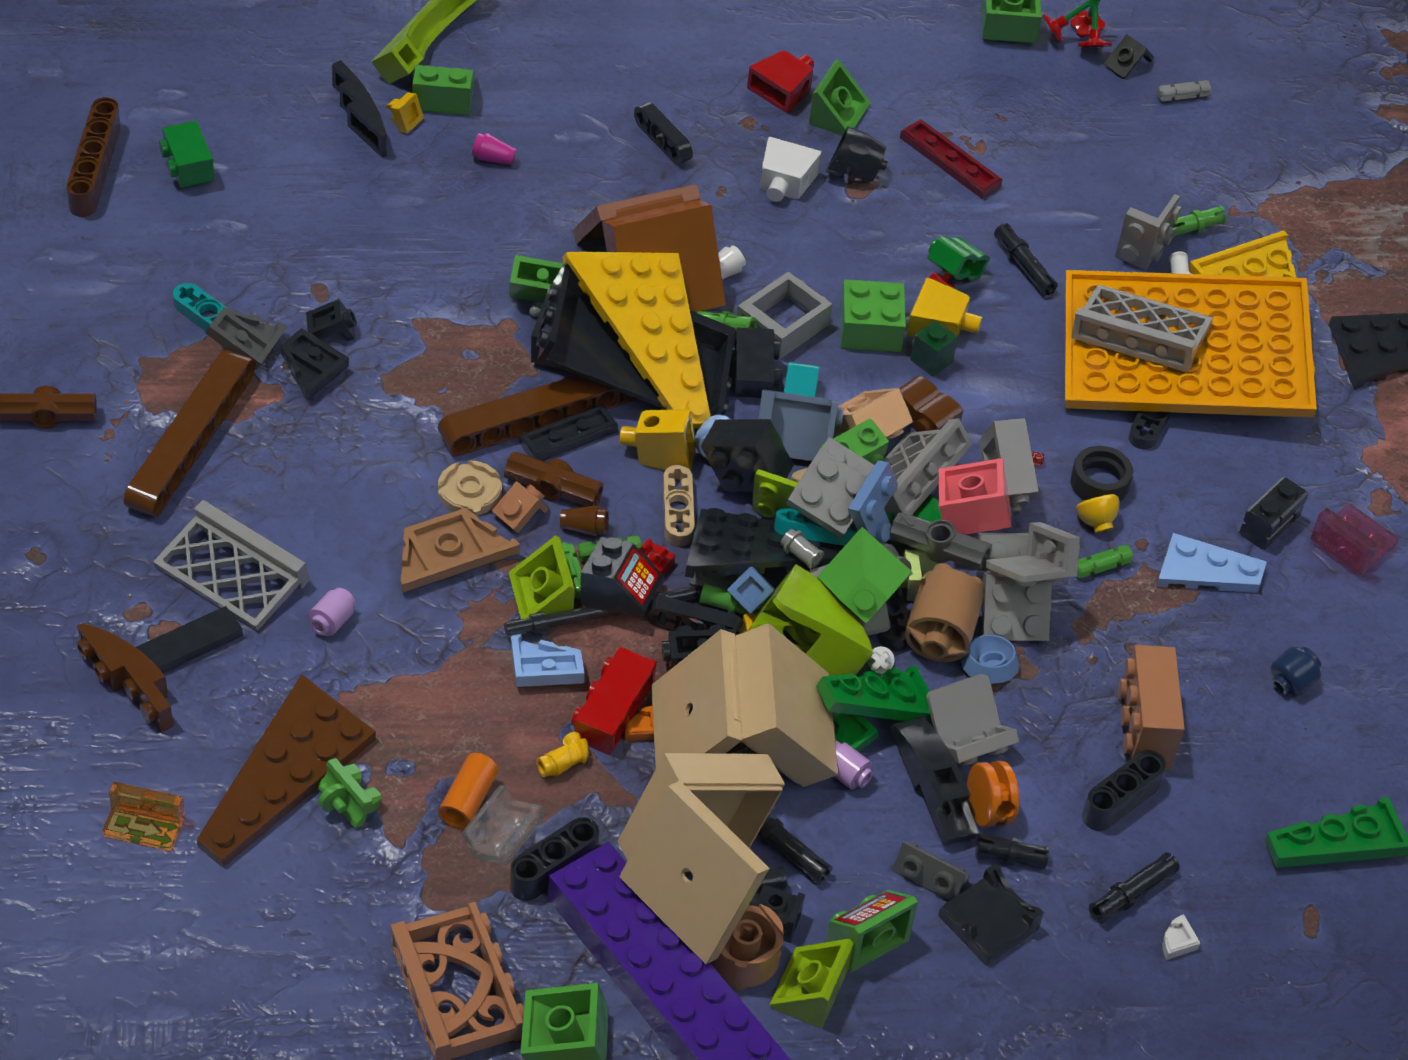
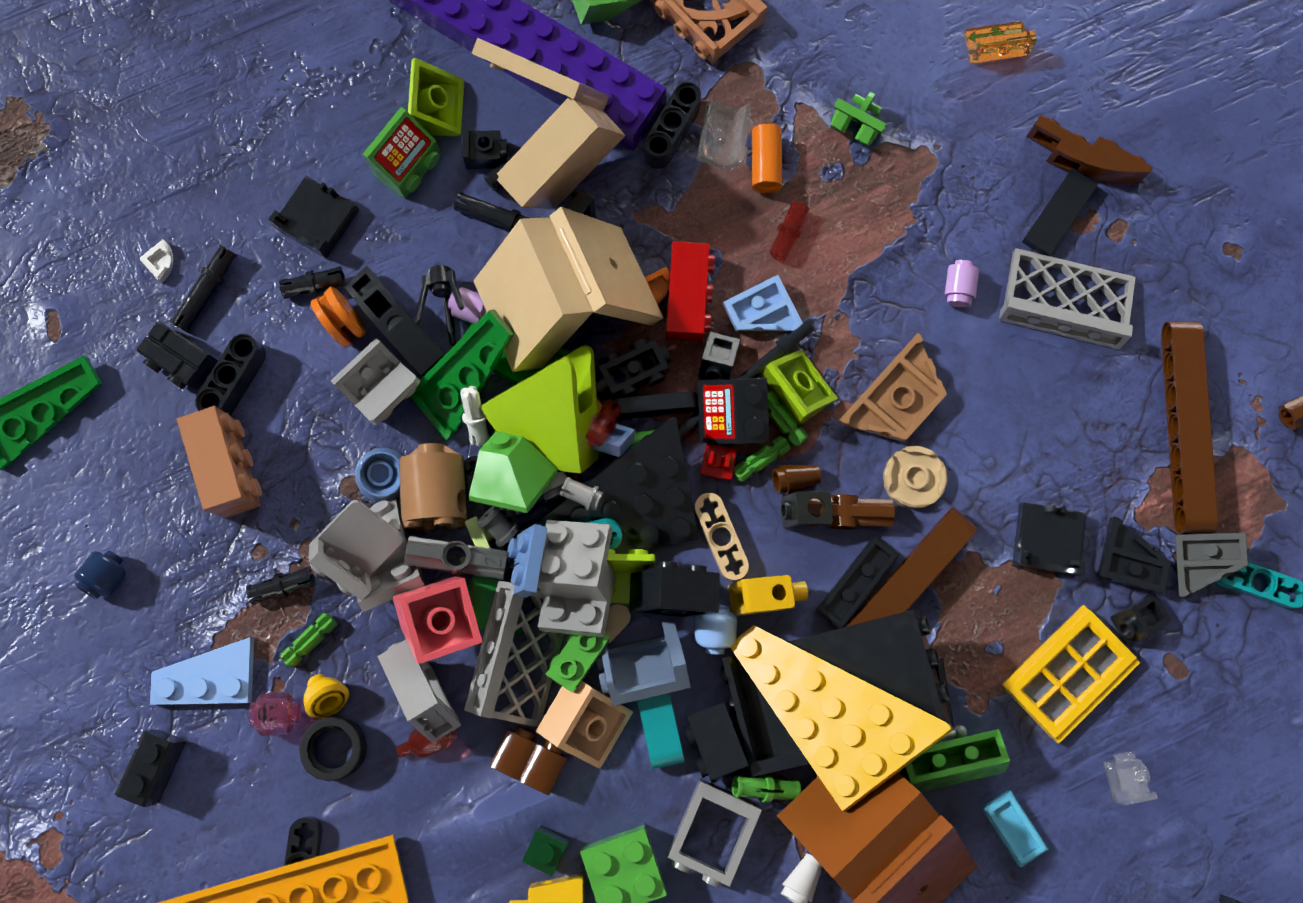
camera: 165 degrees right, 30 degrees up
reddish brown wing [197,674,376,868] -> none
nougat bracket [492,481,549,533] -> none
yellow arm [536,732,589,777] -> none
nougat brick [710,904,784,990] -> none
dark grey hinge [892,841,970,900] -> none
clear pink bracket [1310,504,1399,575] -> none
none -> black brick [137,321,218,391]
none -> black pin [246,566,316,605]
none -> clear pink head [249,692,301,736]
none -> black plant [414,265,464,346]
none -> clear red axle [585,400,621,447]
none -> black bracket [698,331,740,380]
none -> clear red axle [770,201,809,261]
none -> pearl dark grey bracket [780,491,833,528]
none -> medium azure tile [981,790,1049,867]
none -> yellow piece [1001,605,1140,744]
none -> black piece [1012,502,1087,577]
none -> clear brick [1104,752,1158,805]

